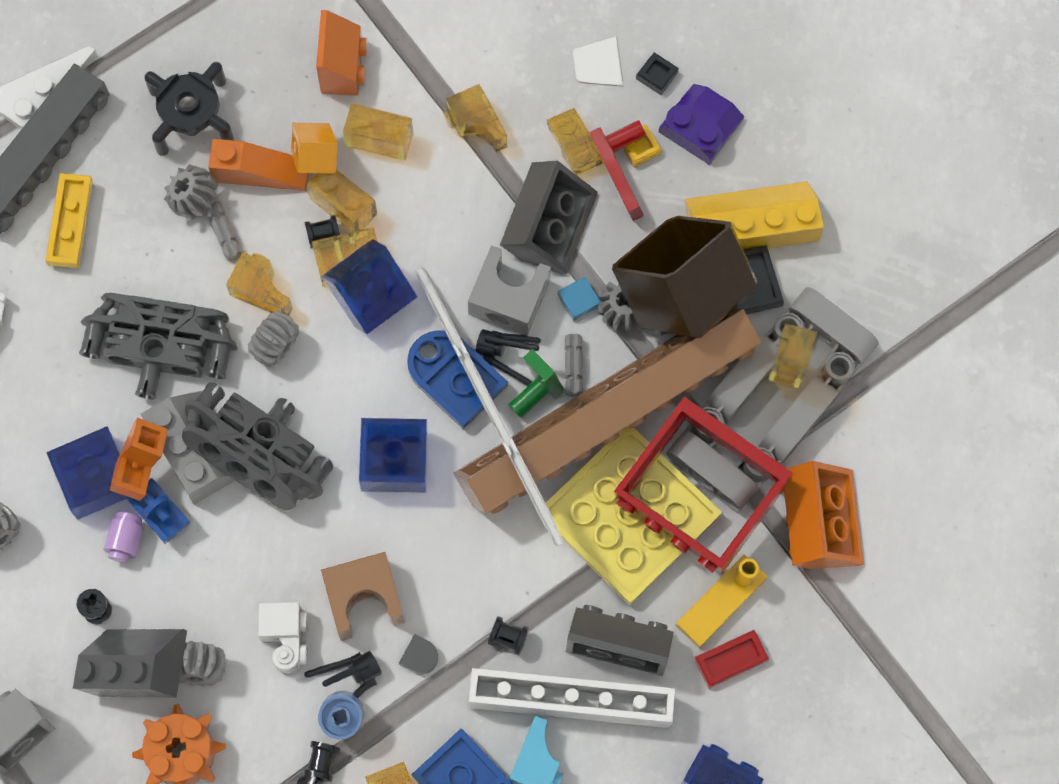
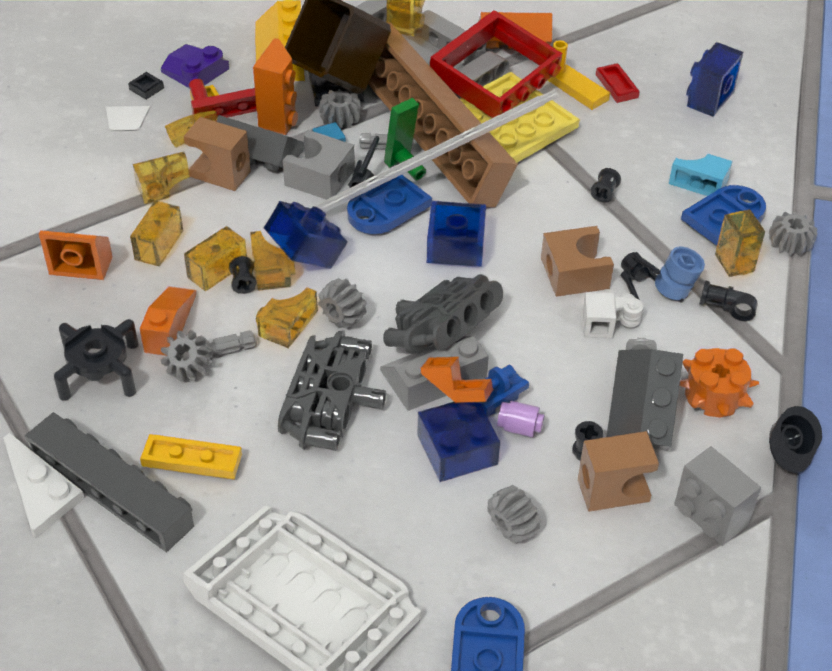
camera: 85 degrees left, 25 degrees down
light orange panel [291,122,338,174] -> none
dark grey tile [399,634,438,675] -> none
white brick [468,668,675,728] -> none
dark grey slope [566,605,674,676] -> none
none -> medium nougat piece [183,117,251,191]
none -> orange slope [253,38,298,135]
none -> medium nougat piece [577,431,659,512]

